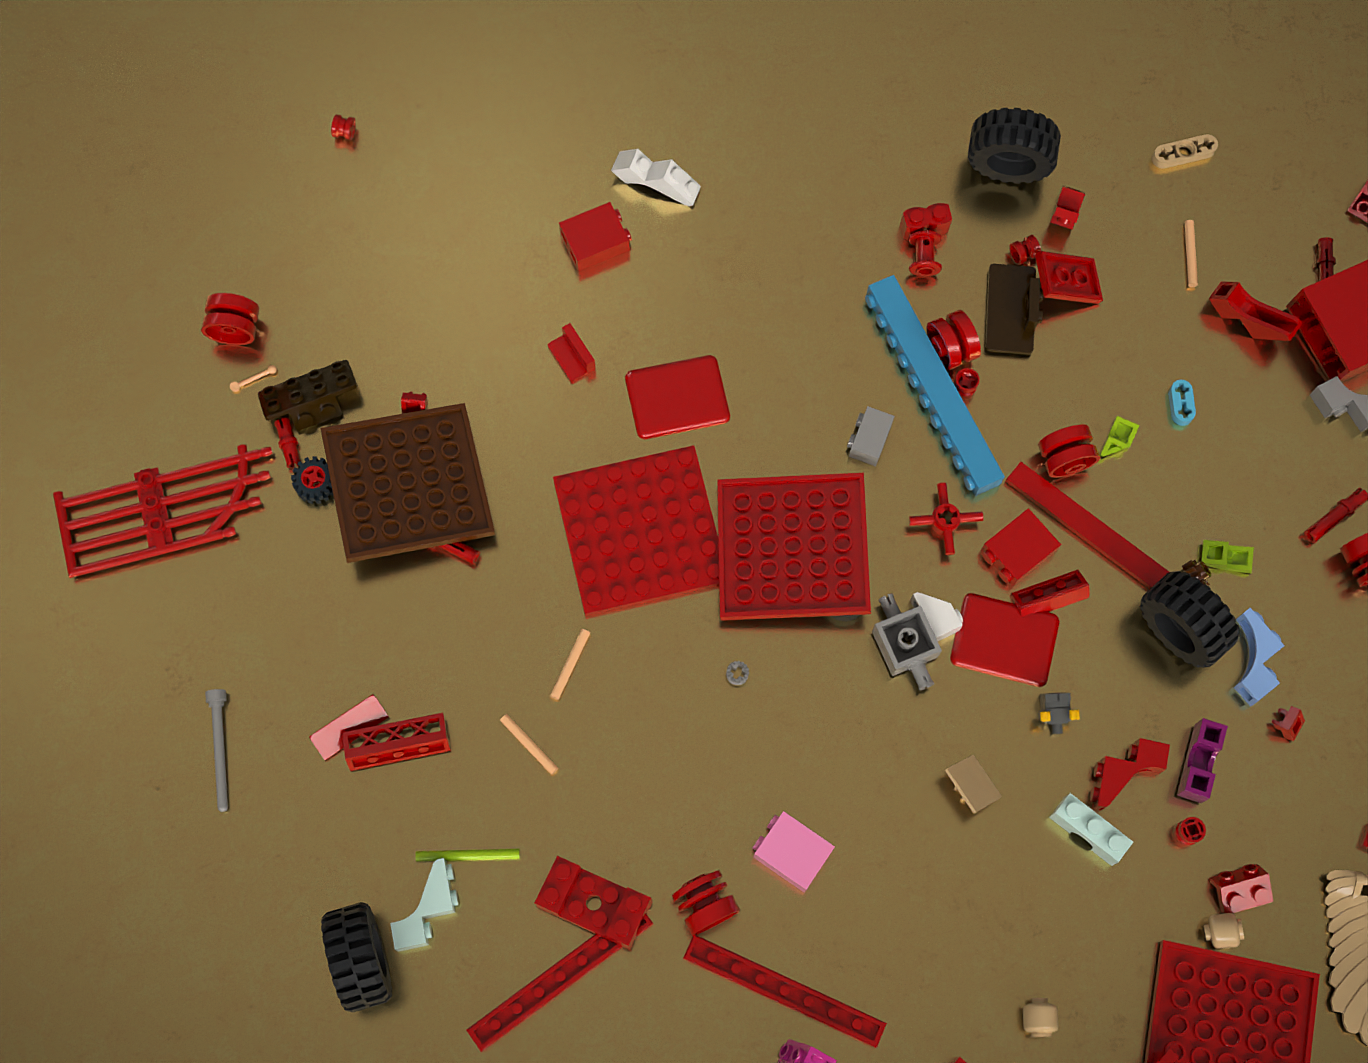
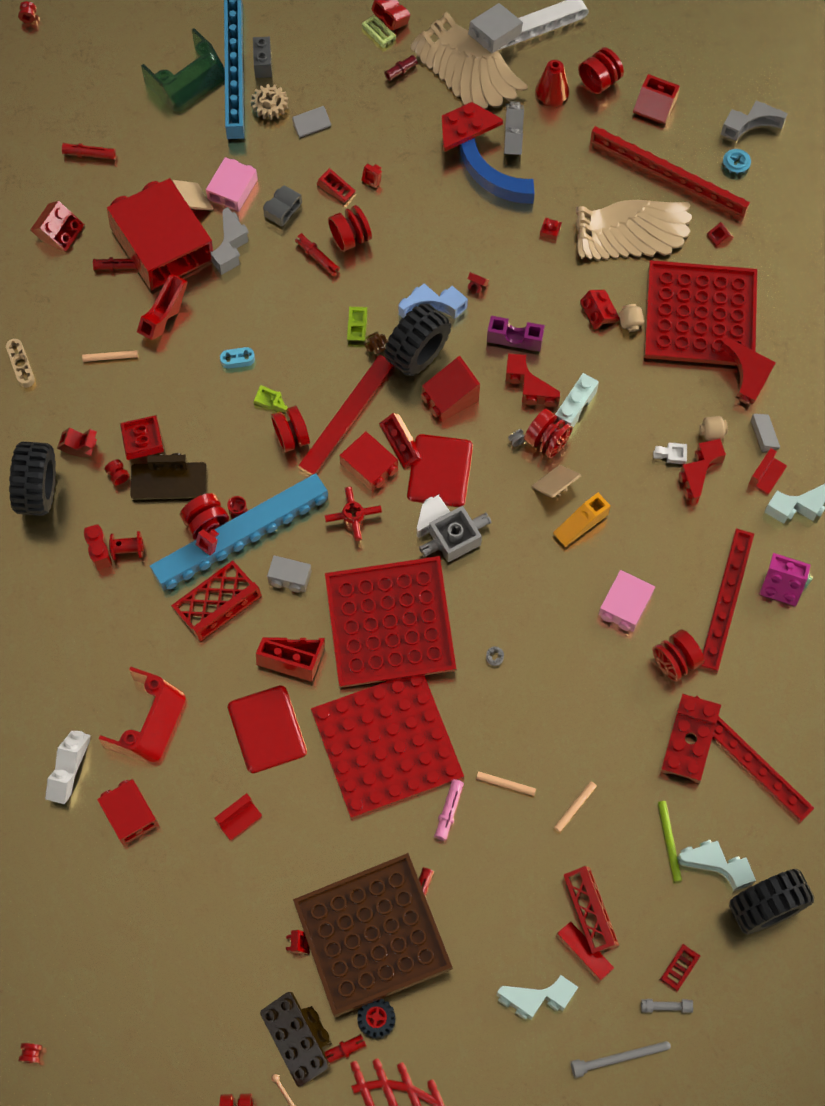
camera: 95 degrees left, 5 degrees down
dark grey piece [1038,692,1080,734] -> none
red wheel [1174,817,1206,846] -> none
none -> red windscreen [99,667,186,765]
none -> red fence [171,560,262,642]
none -> red tile [196,529,219,556]
none -> red wedge [256,637,325,682]
none -> red slope [421,356,480,422]
none -> bright pink pin [434,779,464,841]
none -> light aqua arch [496,975,578,1020]
none -> light grey bush [508,429,525,447]
none -> red wheel [524,408,573,459]
none -> light orange slope [553,492,611,547]
none -> light grey bar [641,999,693,1013]
none -> white plate [653,443,687,464]
none -> red slope [660,943,701,991]
none -> red arch [679,439,726,506]

